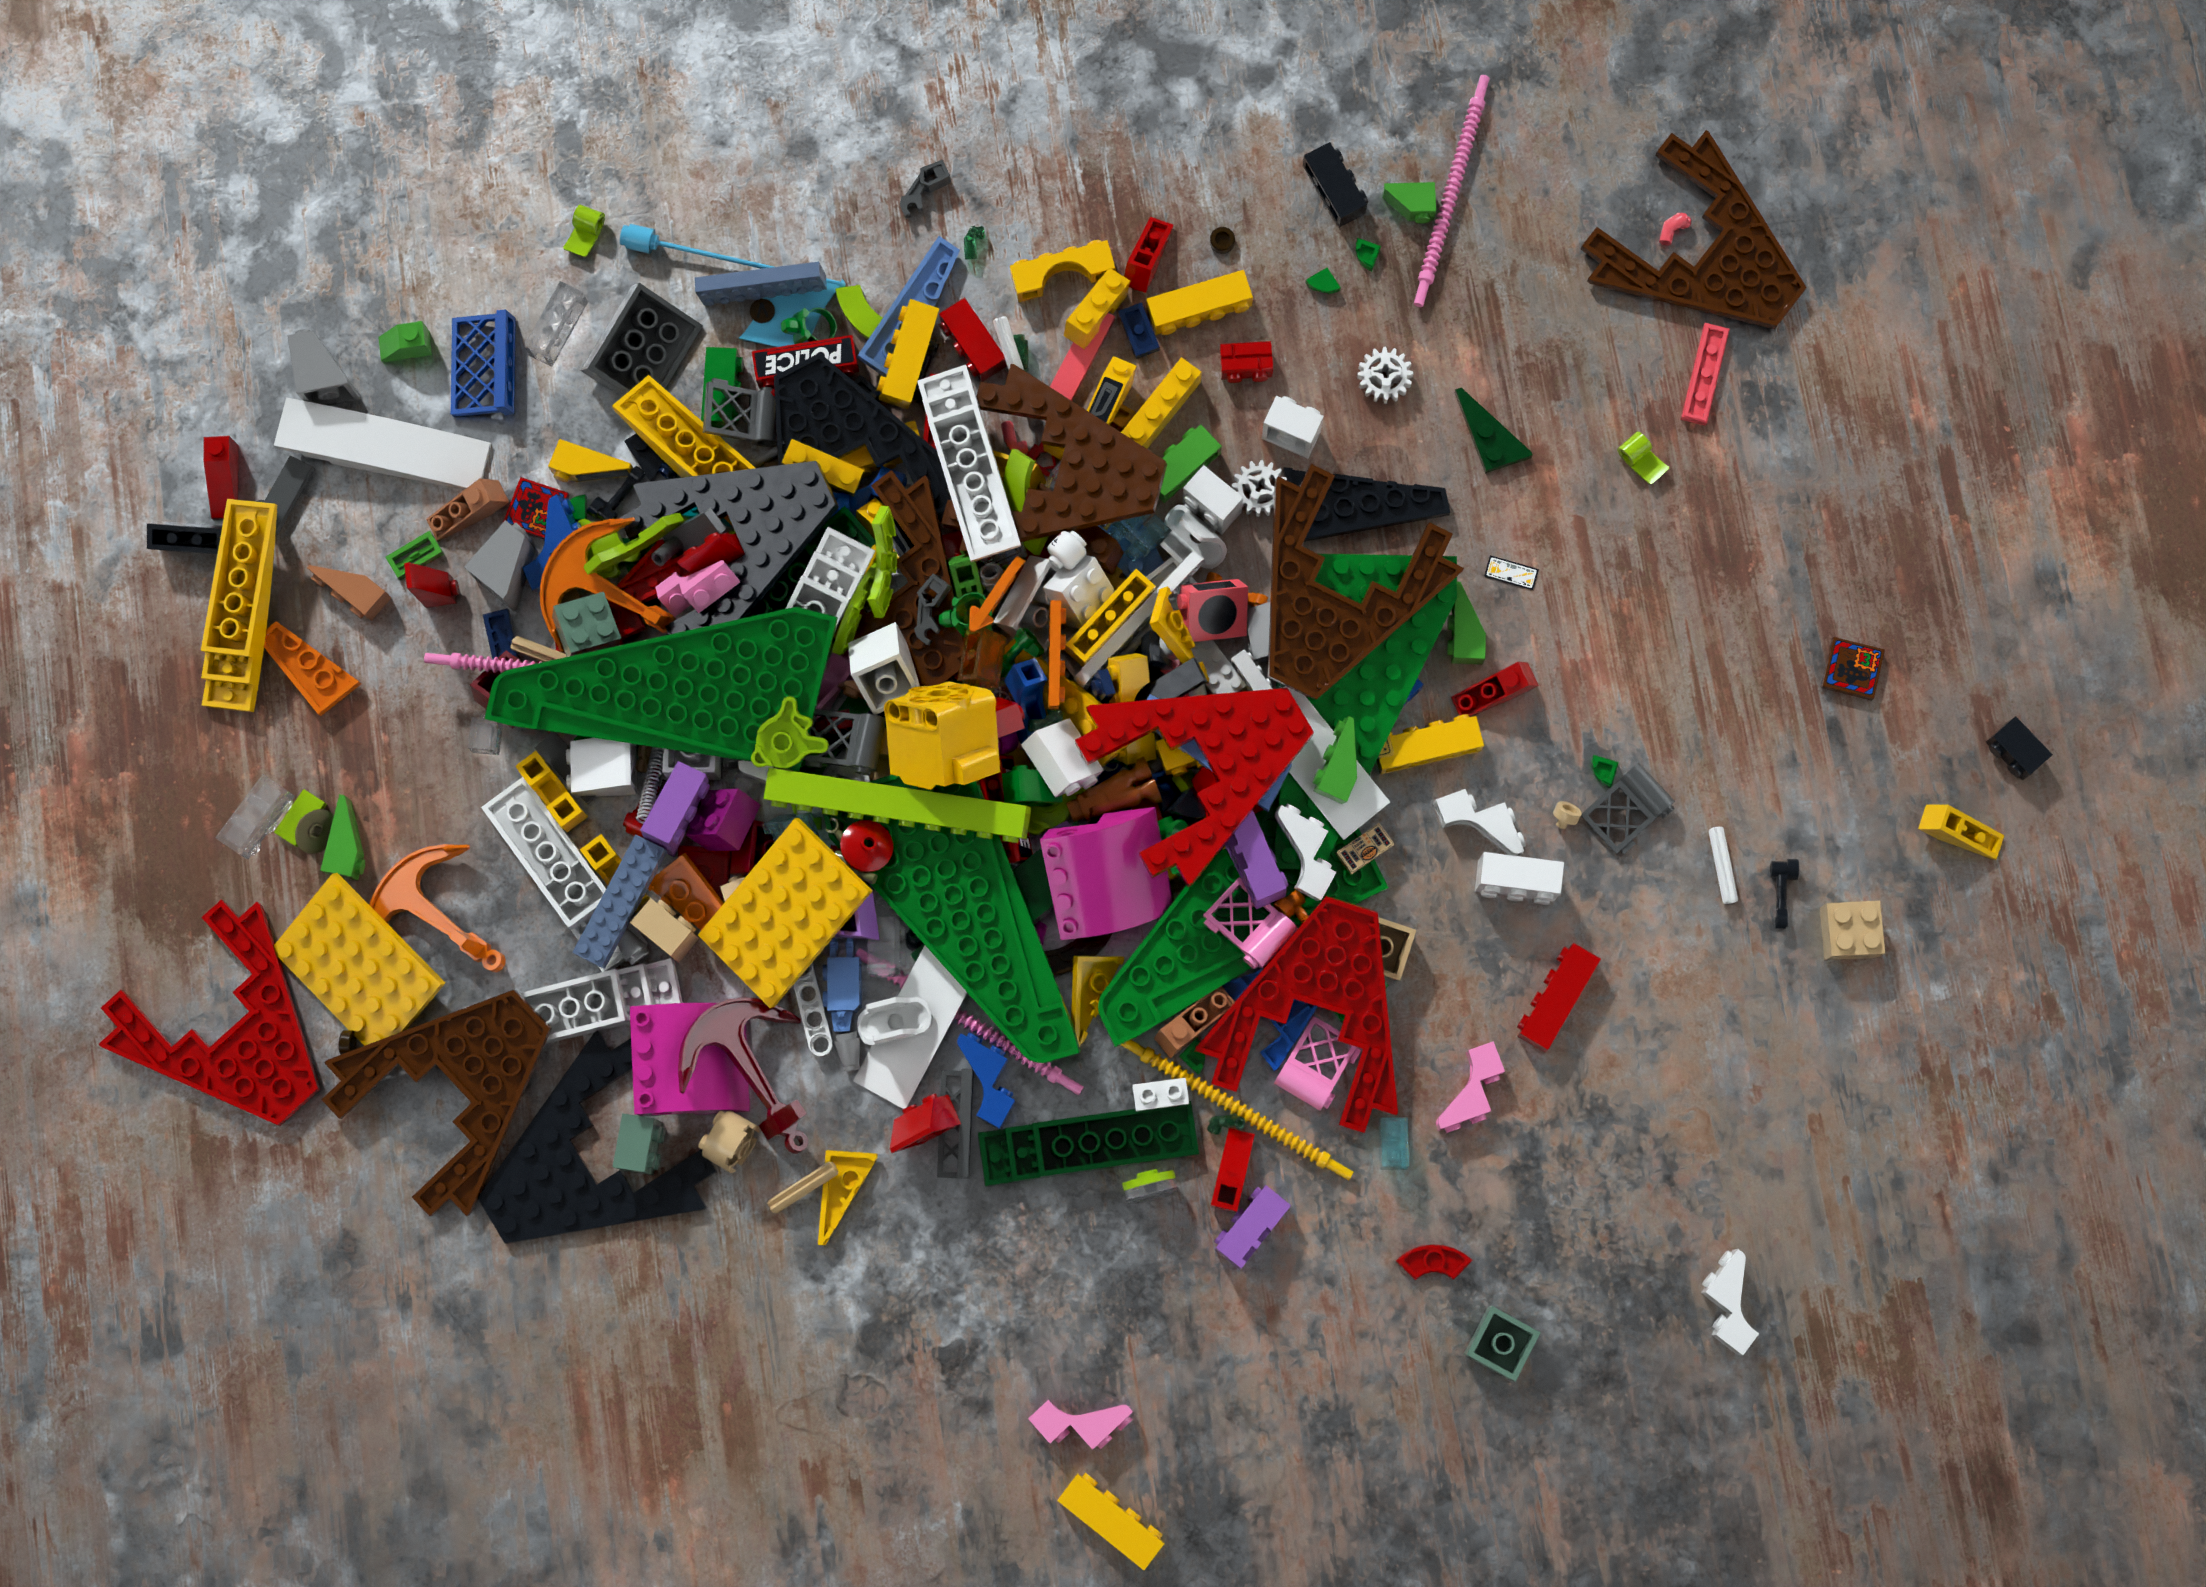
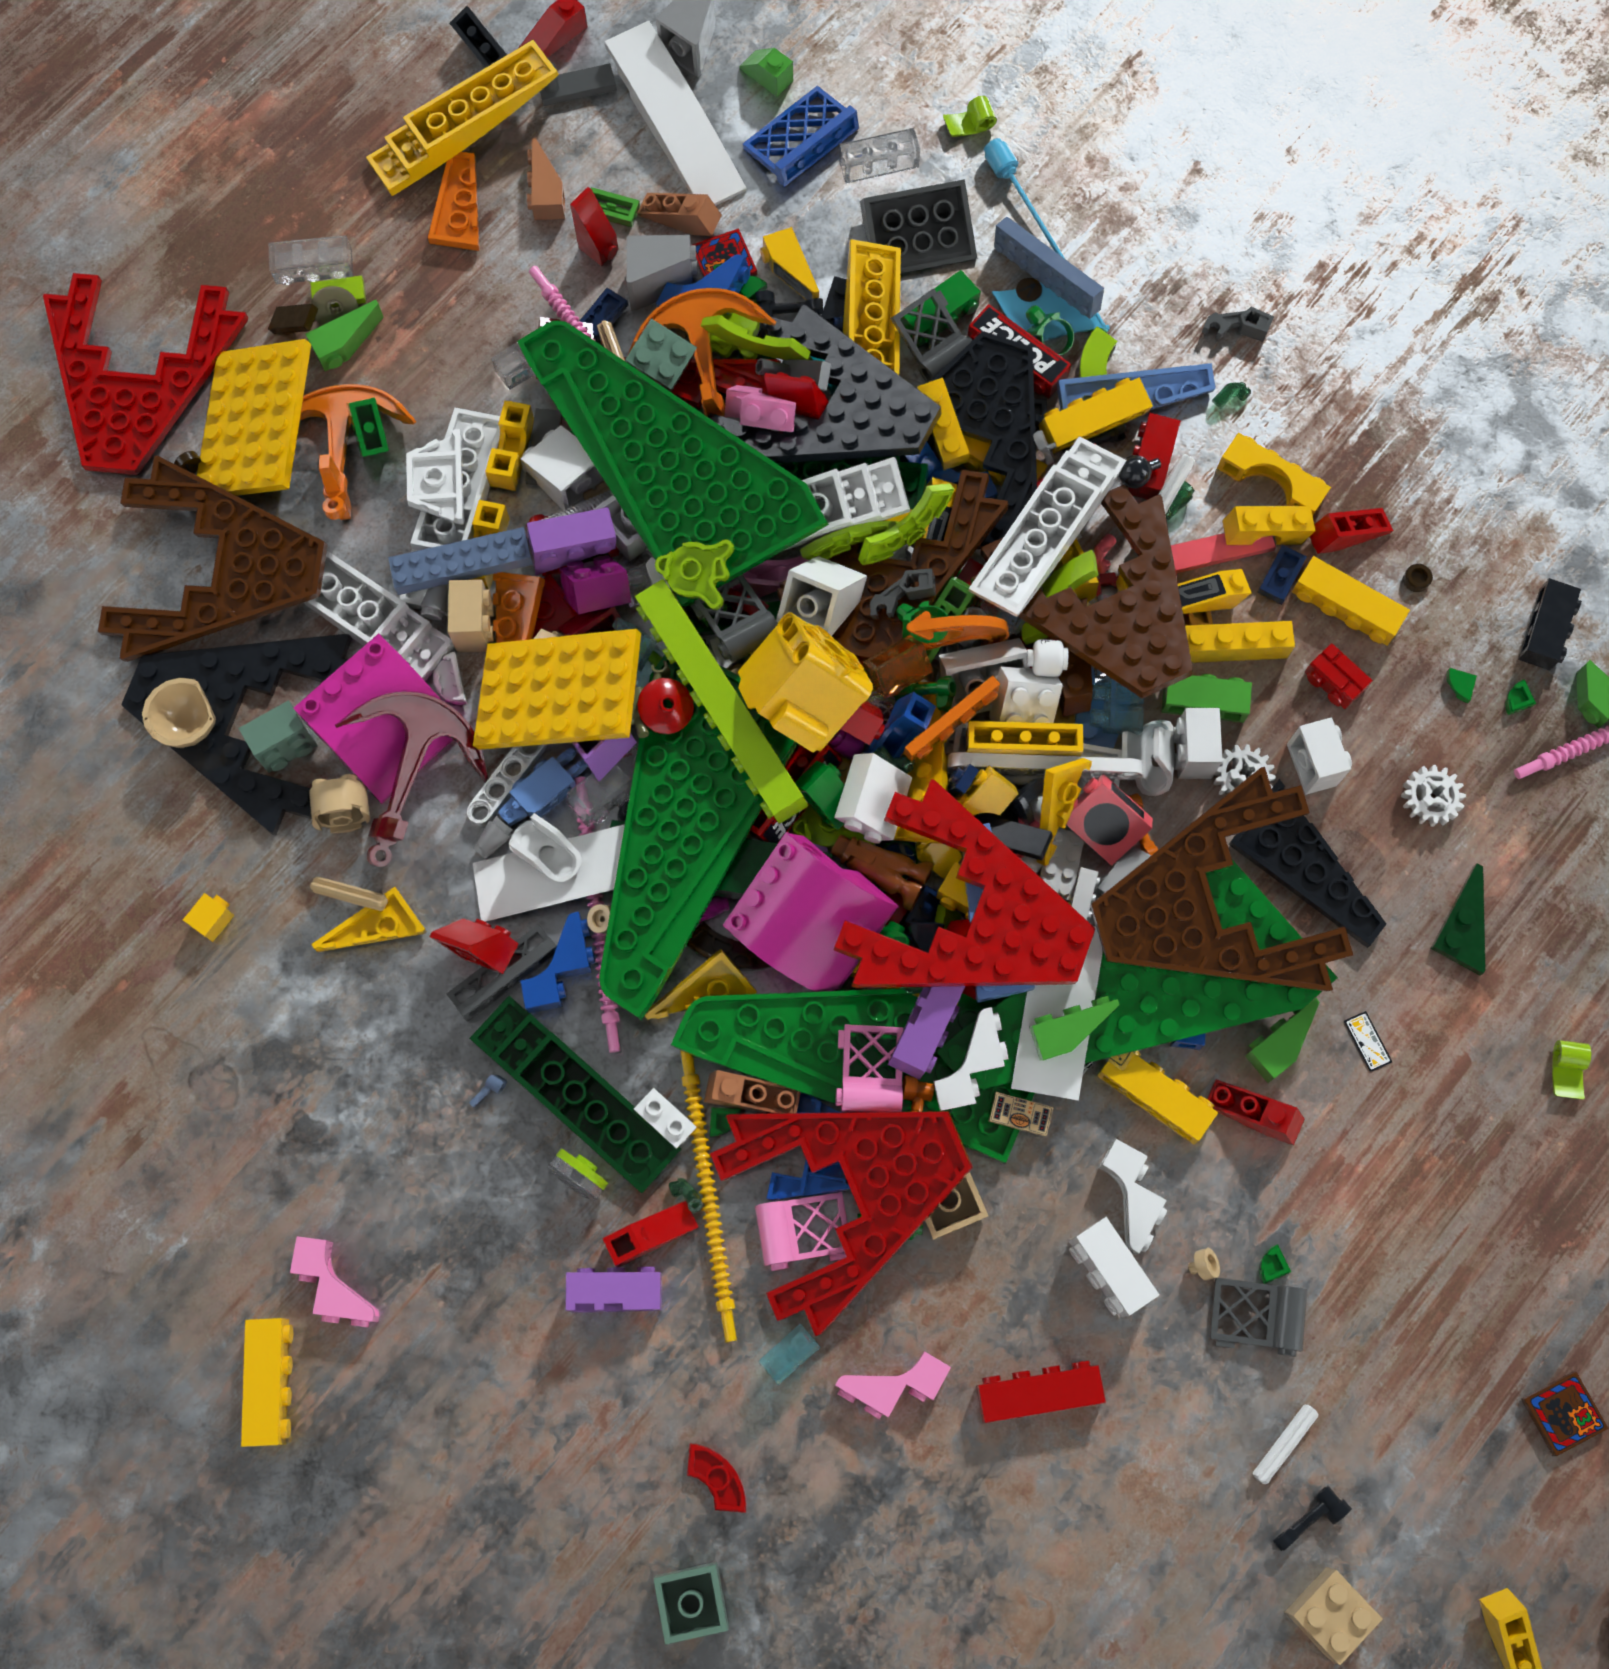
camera: 45 degrees right, 5 degrees down
none -> tan cylinder [142,678,216,748]
none -> yellow brick [183,893,234,942]
none -> dark brown tile [268,304,318,334]
none -> green brick [347,397,389,457]
none -> white wing [406,429,464,525]
none -> white plate [433,651,467,705]
none -> sand blue hand [469,1075,507,1107]
none -> tan tile [587,904,611,934]
none -> light grey piece [1033,430,1057,465]
none -> black piece [1119,455,1161,488]

